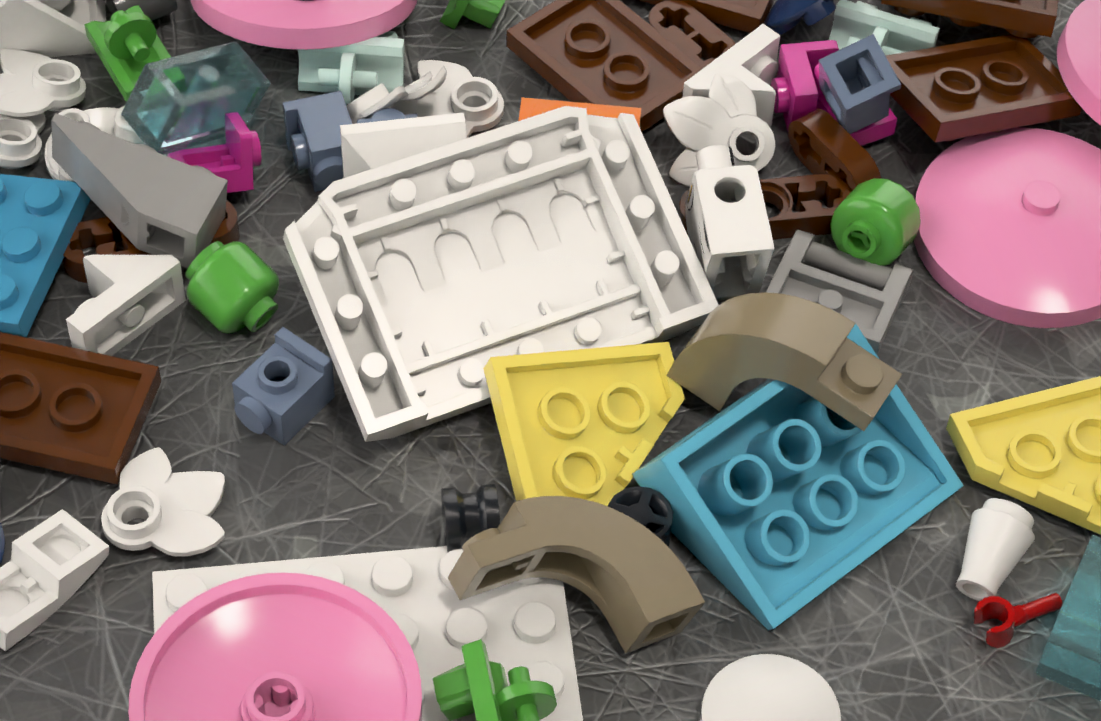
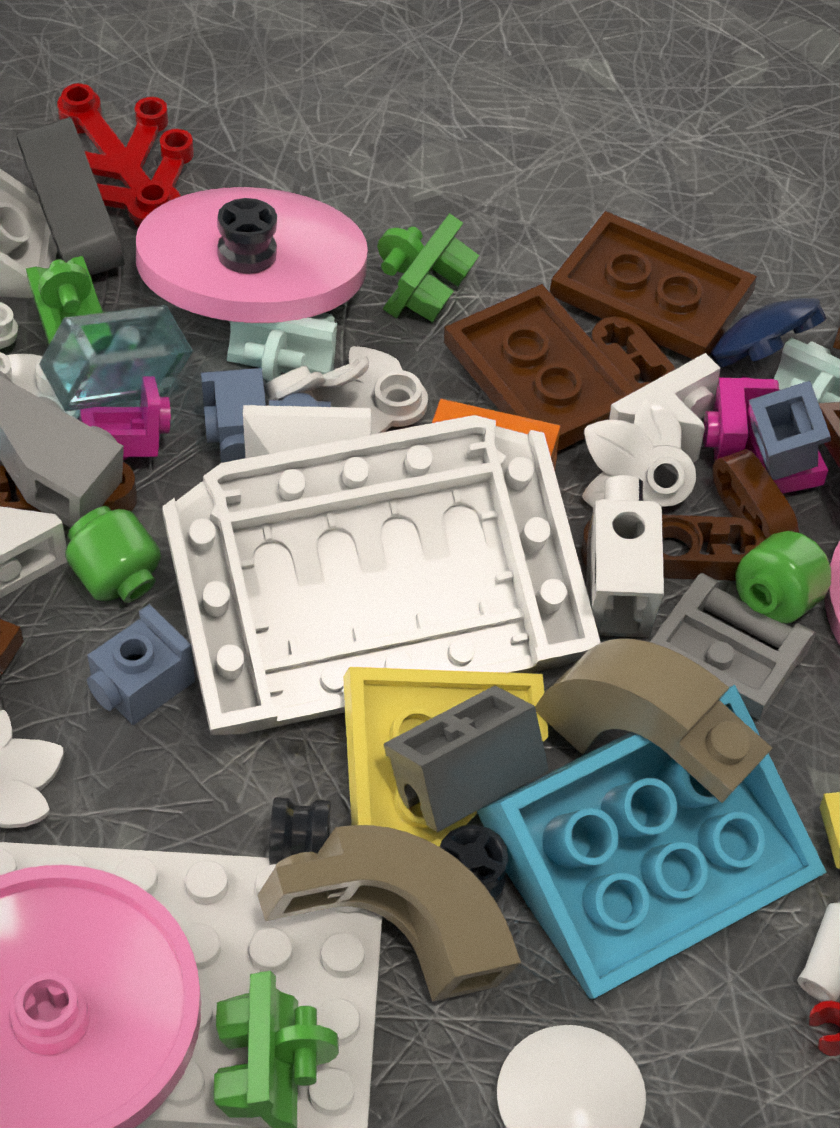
camera: 10 degrees right, 0 degrees up
none -> dark grey hinge [383,686,549,832]

